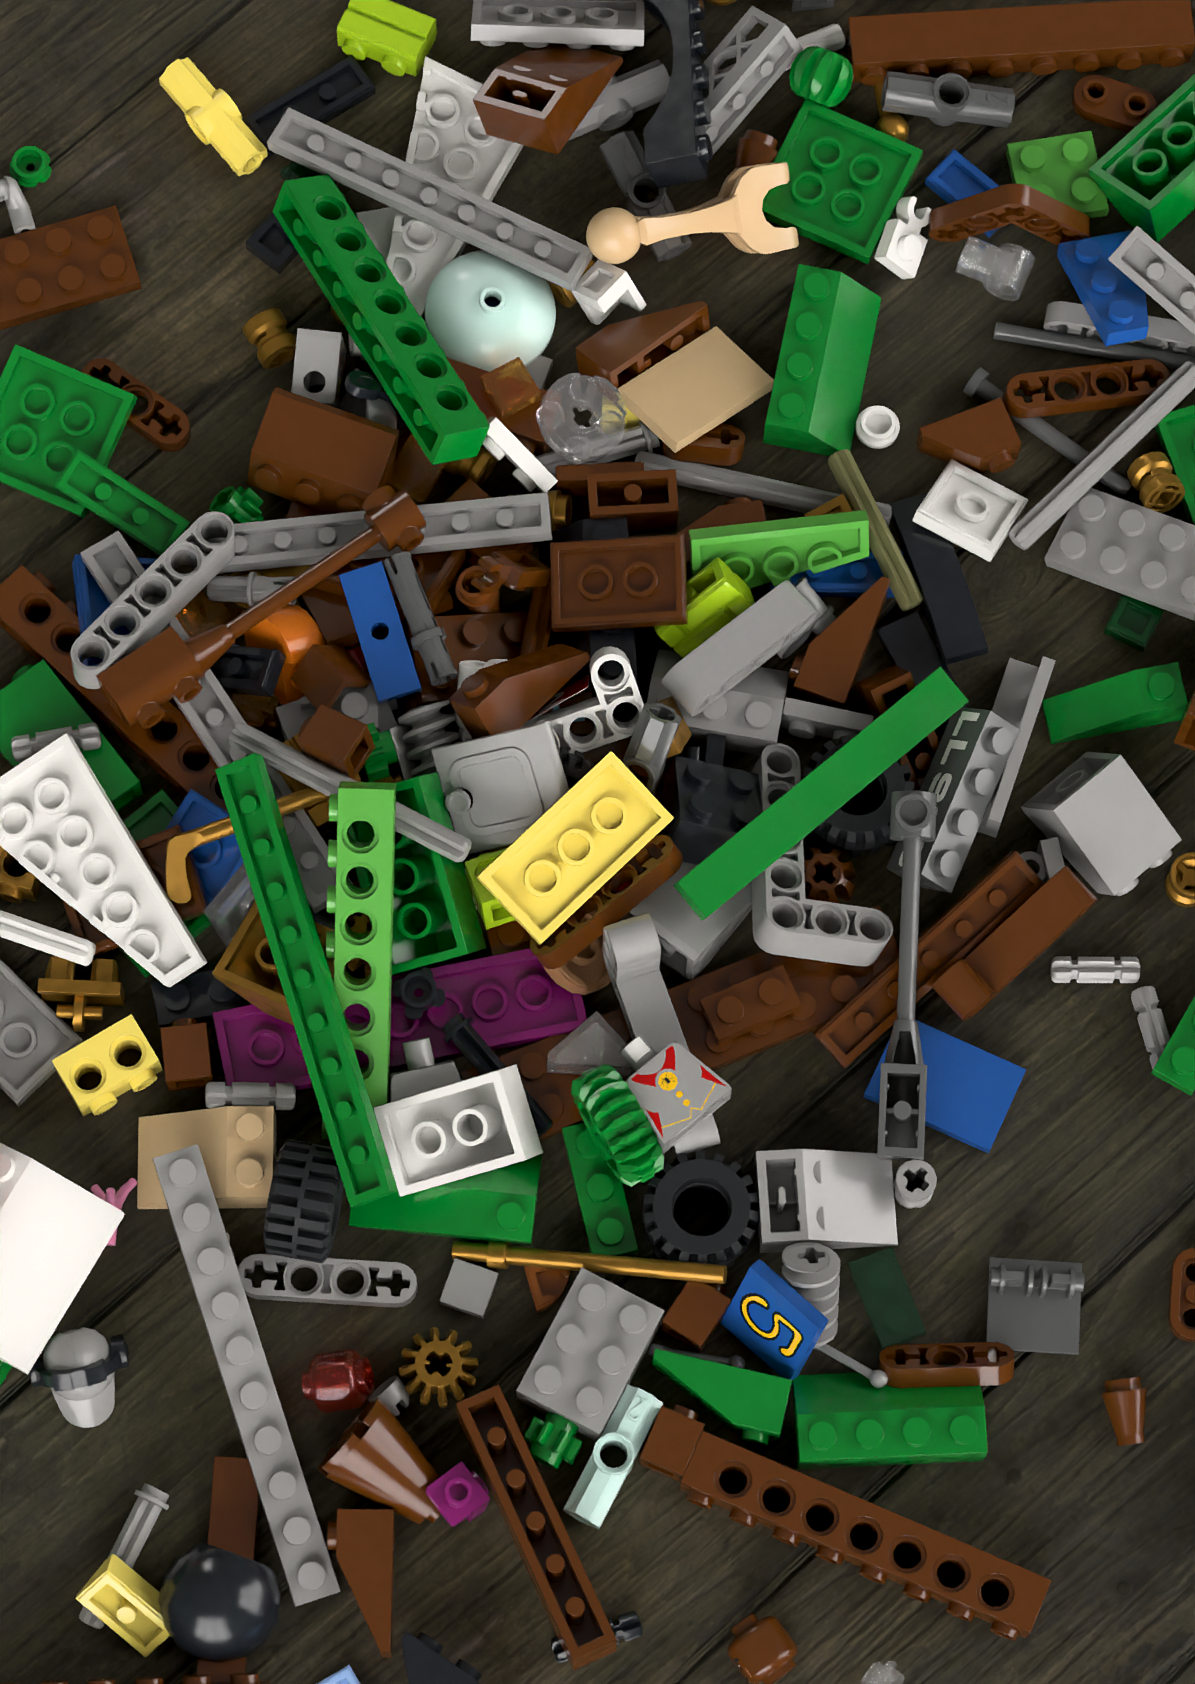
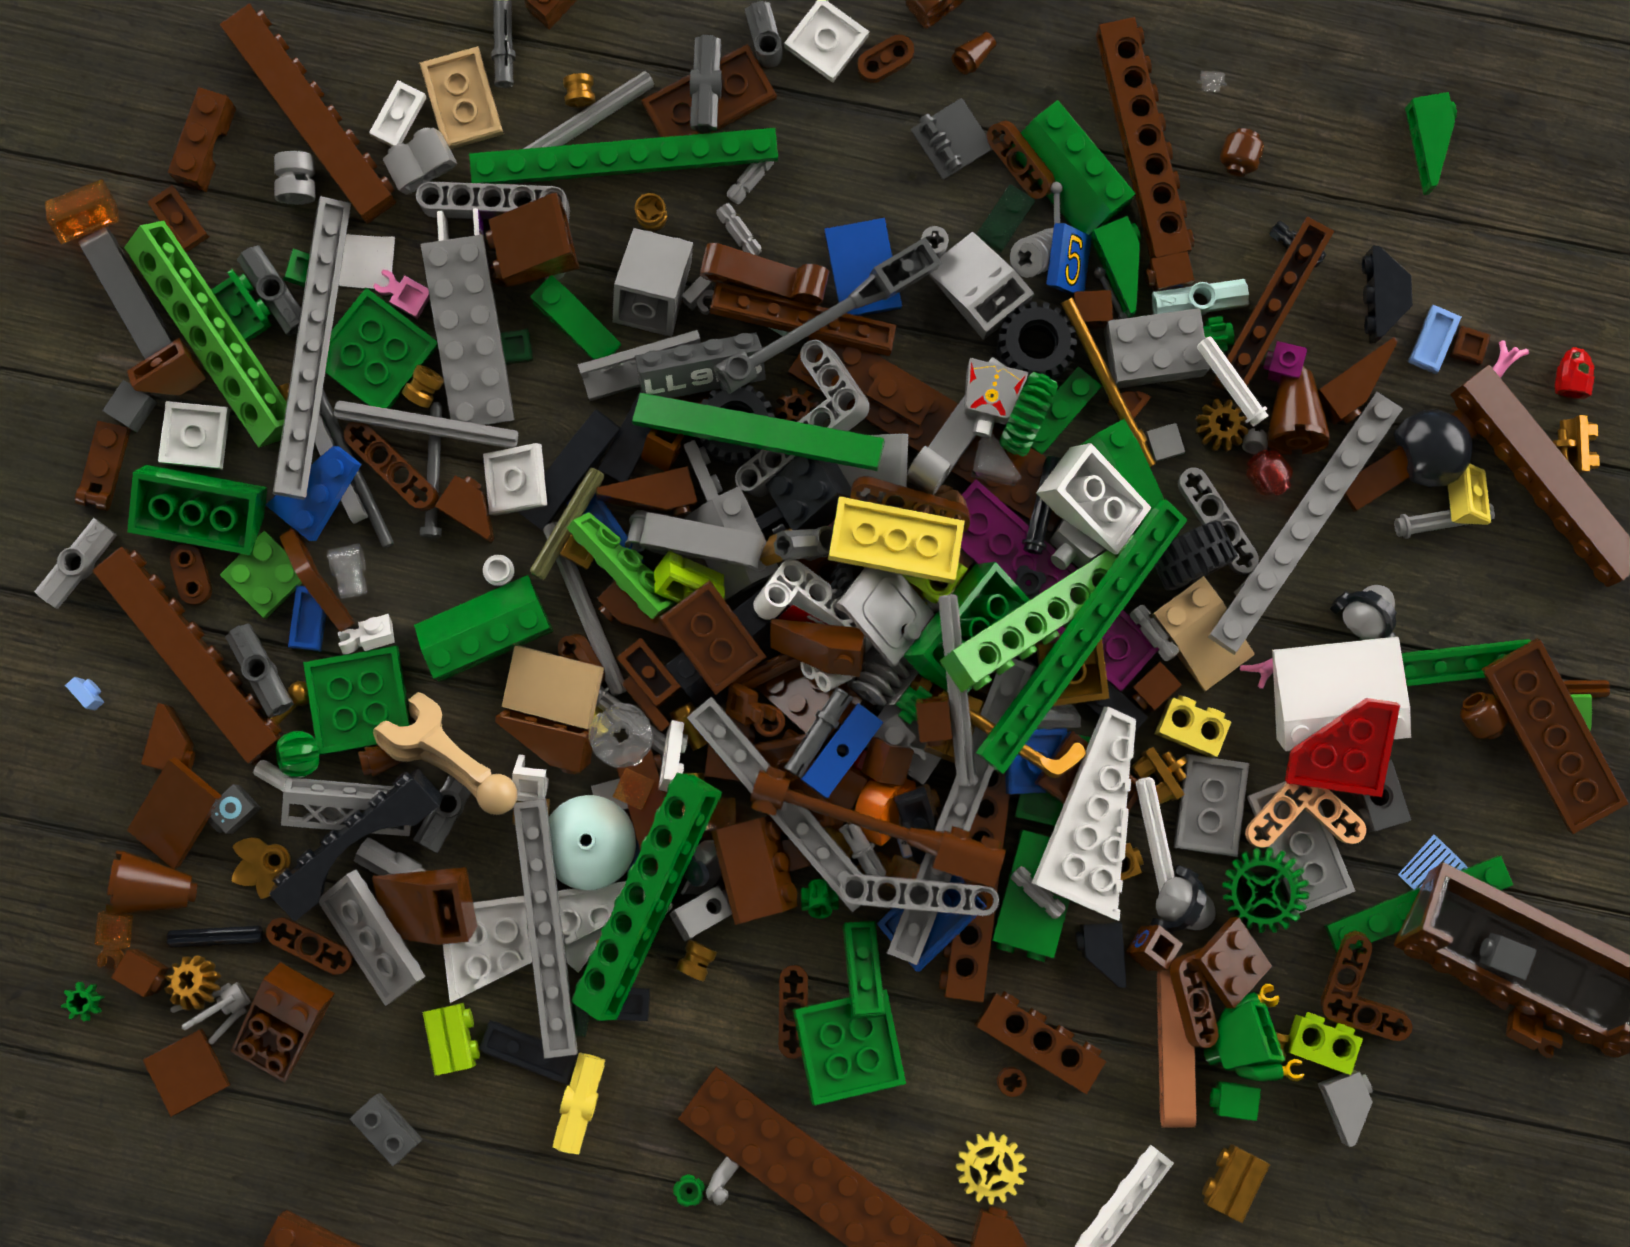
camera: 125 degrees left, 10 degrees up
none -> white axle [1197,337,1268,427]

